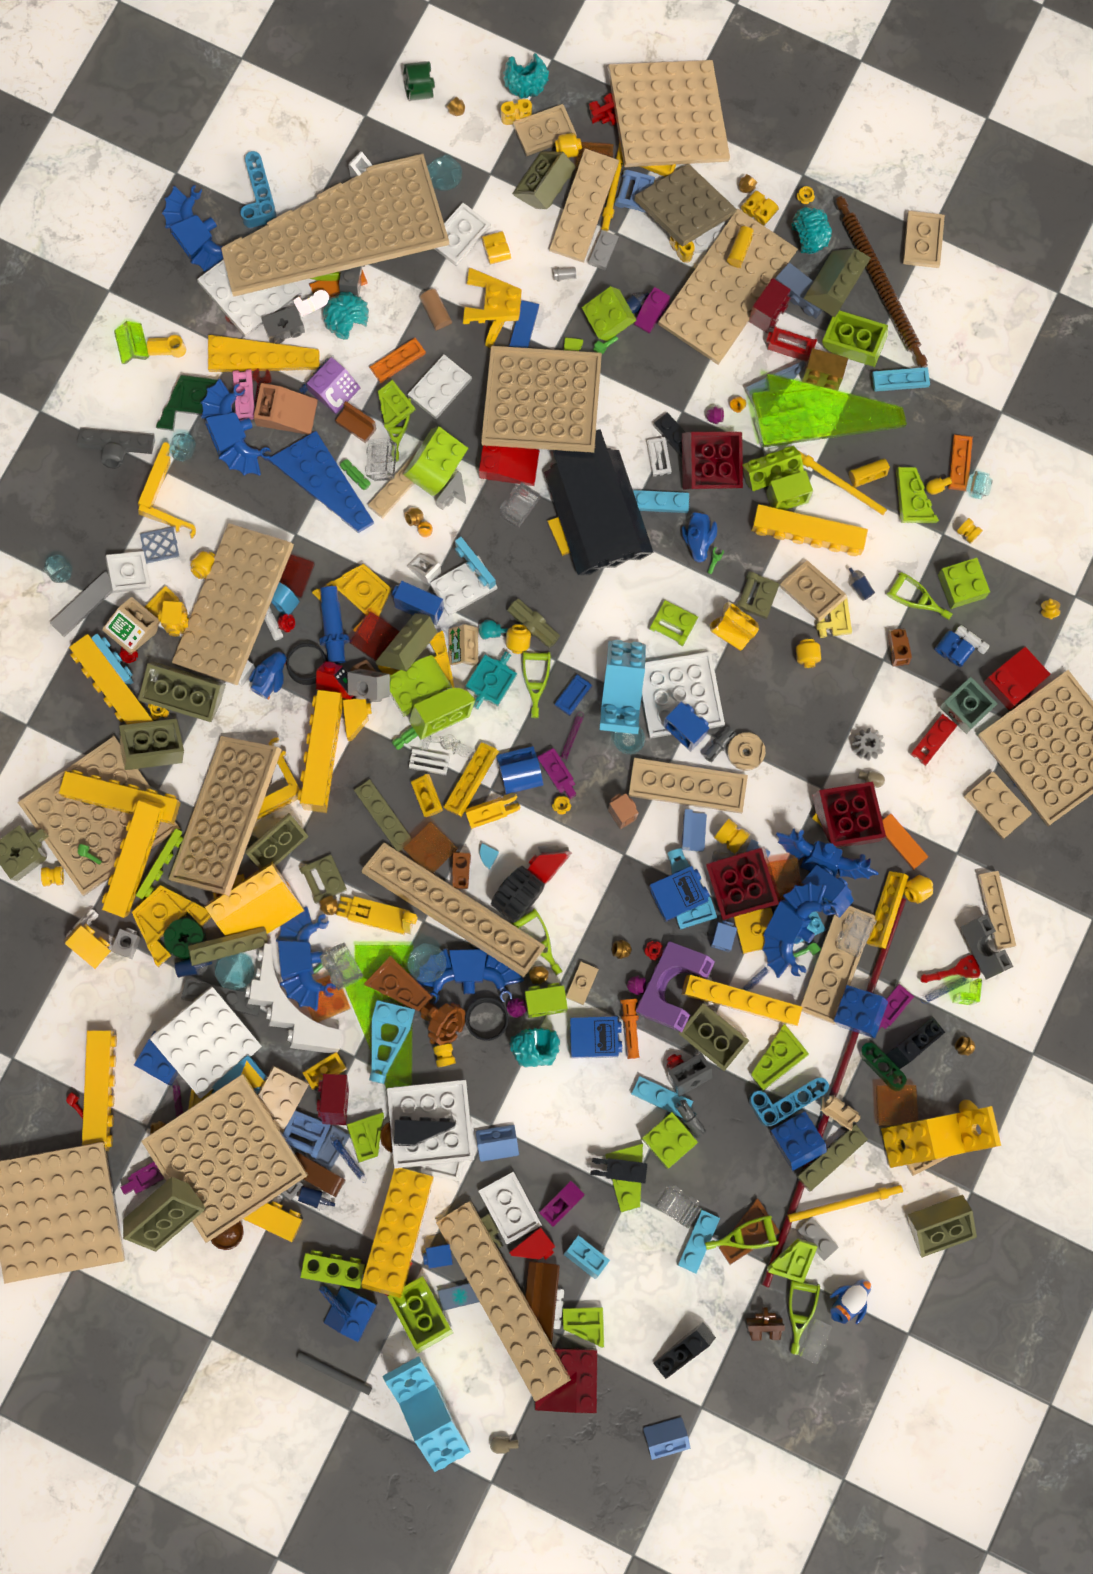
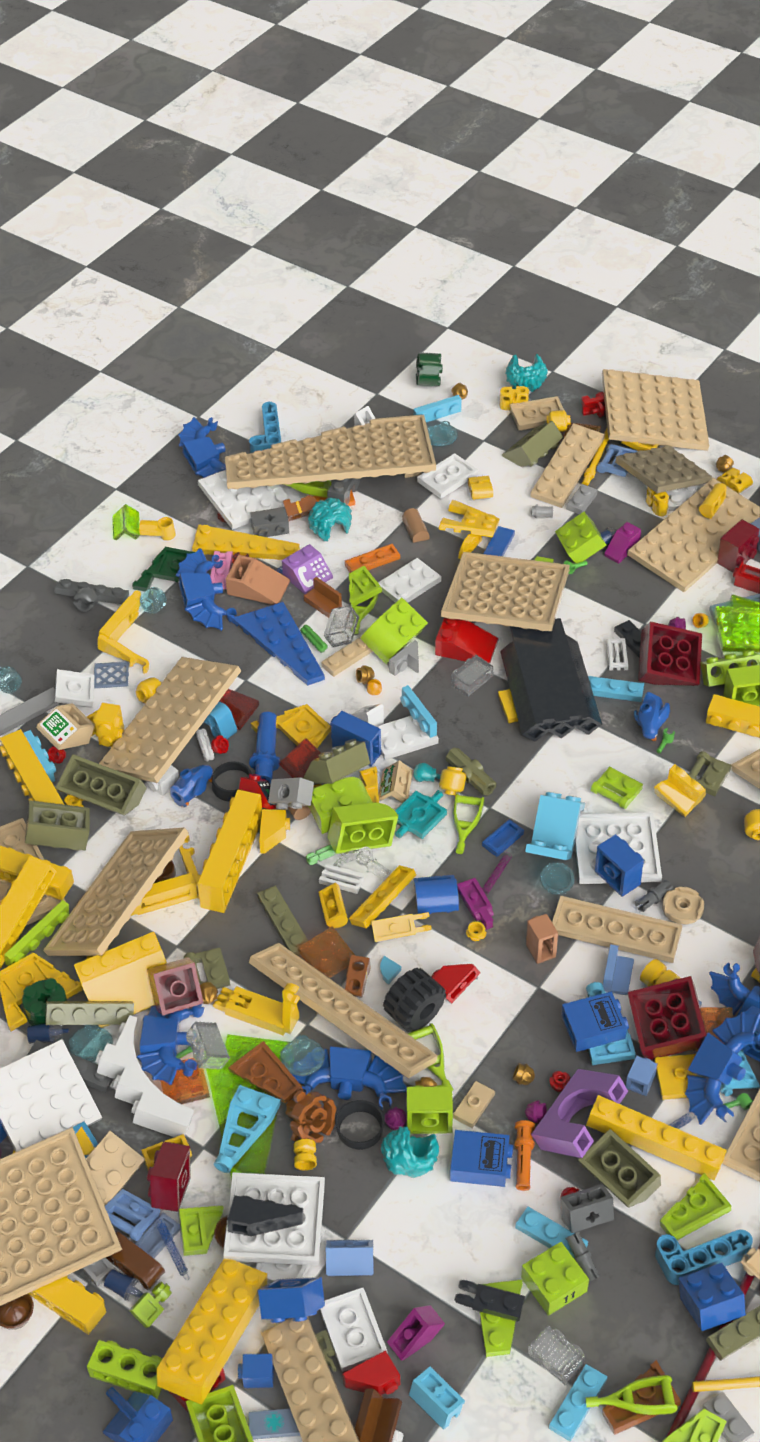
camera: 15 degrees right, 30 degrees down
olive slope [245,813,309,869] -> none
none -> lime plate [129,1282,172,1328]
none -> brick [147,957,203,1016]
none -> blue brick [258,1277,325,1323]
none -> medium azure plate [414,395,462,422]

